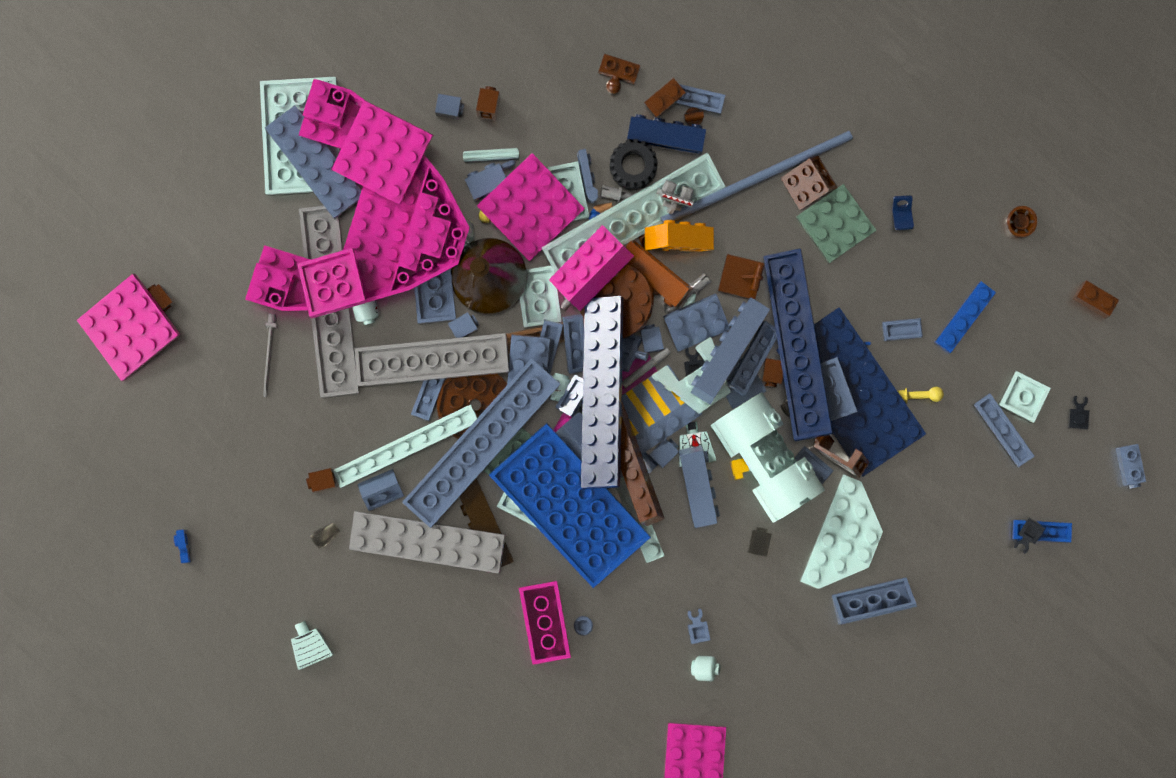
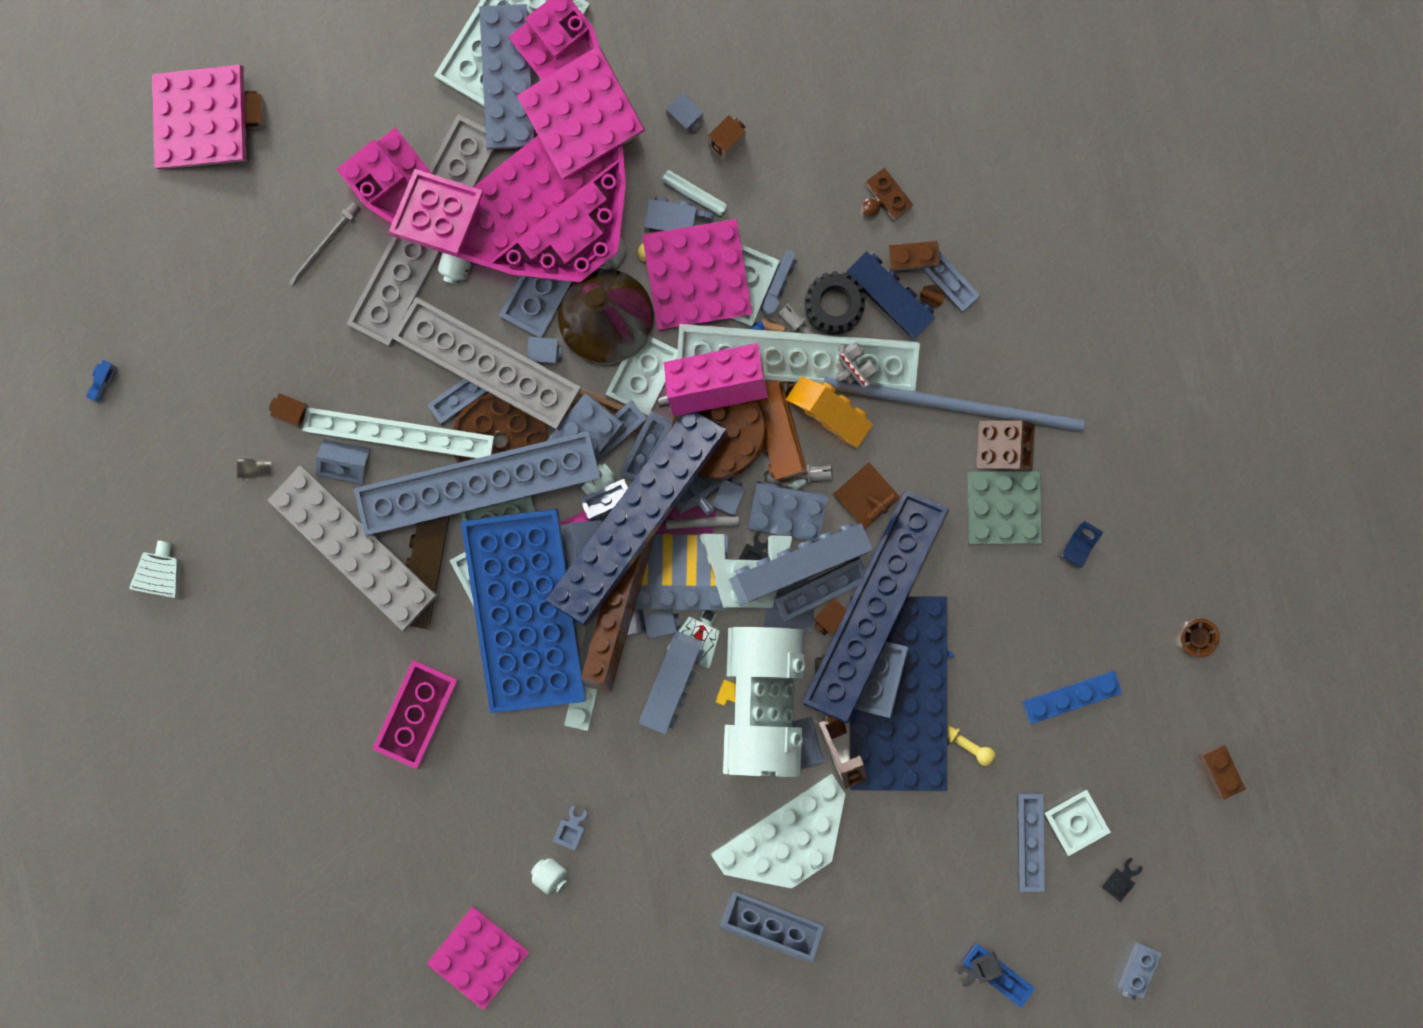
camera: 30 degrees right, 0 degrees up
sand blue tile [574,616,593,636] -> none
clear smoke brick [747,527,772,557] -> none
sand blue tile [882,318,923,341] -> none

